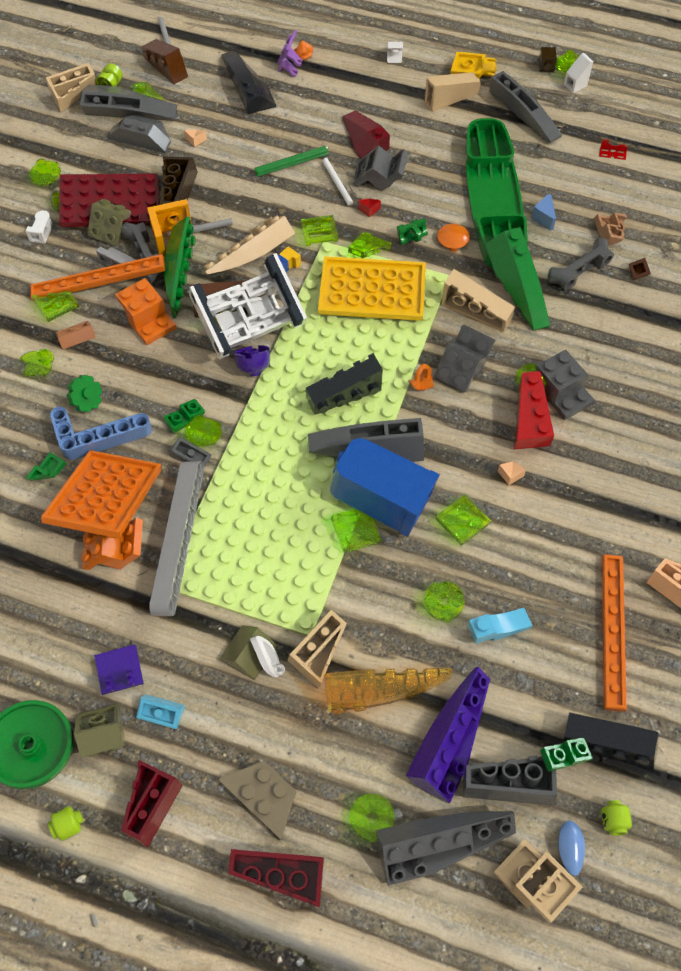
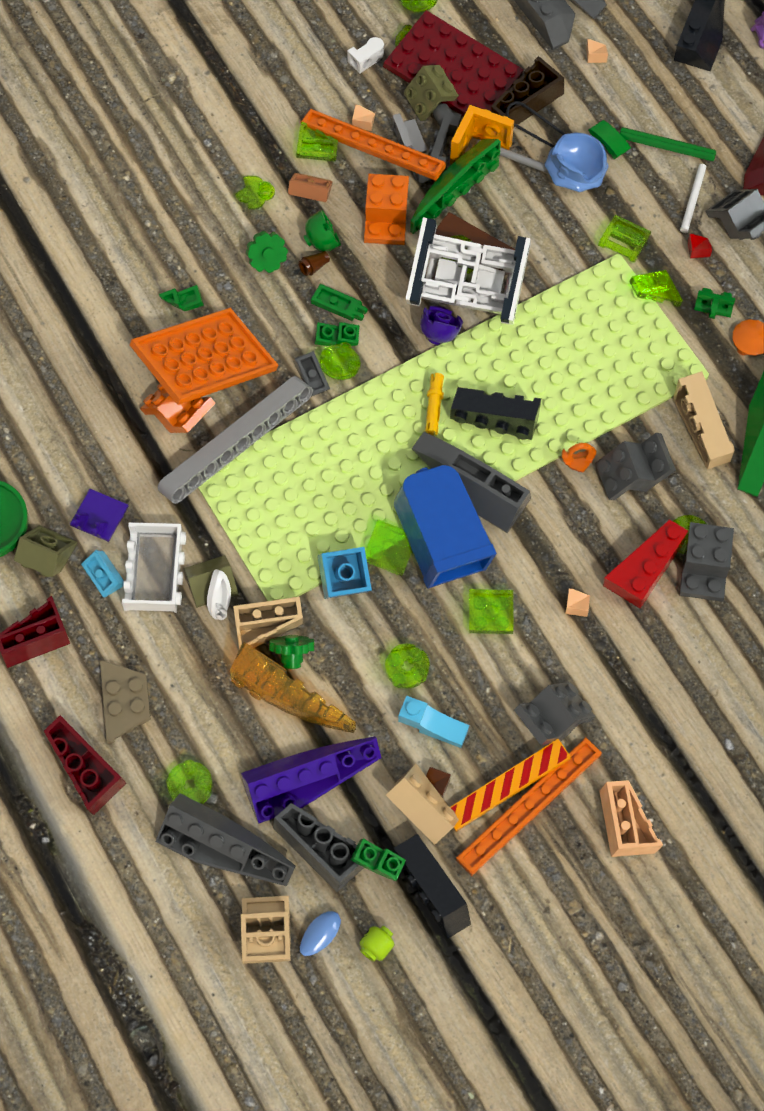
camera: 40 degrees right, 5 degrees up
medium blue beam [50,407,152,460] -> none
tan wedge [201,215,295,275] -> none
yellow leg [278,246,301,272] -> none
yellow plate [318,256,426,321] -> none
none -> window [122,522,186,613]
none -> green plant [269,635,314,669]
none -> reddish brown cone [298,251,330,276]
none -> green cylinder [303,210,341,252]
none -> green hinge [311,284,368,321]
none -> dark azure brick [317,547,372,599]
none -> light nougat slope [352,104,375,131]
none -> tan wedge [386,763,459,845]
none -> yellow pin [425,373,444,436]
none -> reddish brown slope [426,767,451,798]
none -> tile [450,739,571,832]
none -> black piece [506,101,566,147]
none -> dark grey bracket [514,682,596,745]
none -> medium blue piece [544,133,609,192]
none -> green slope [588,120,631,160]

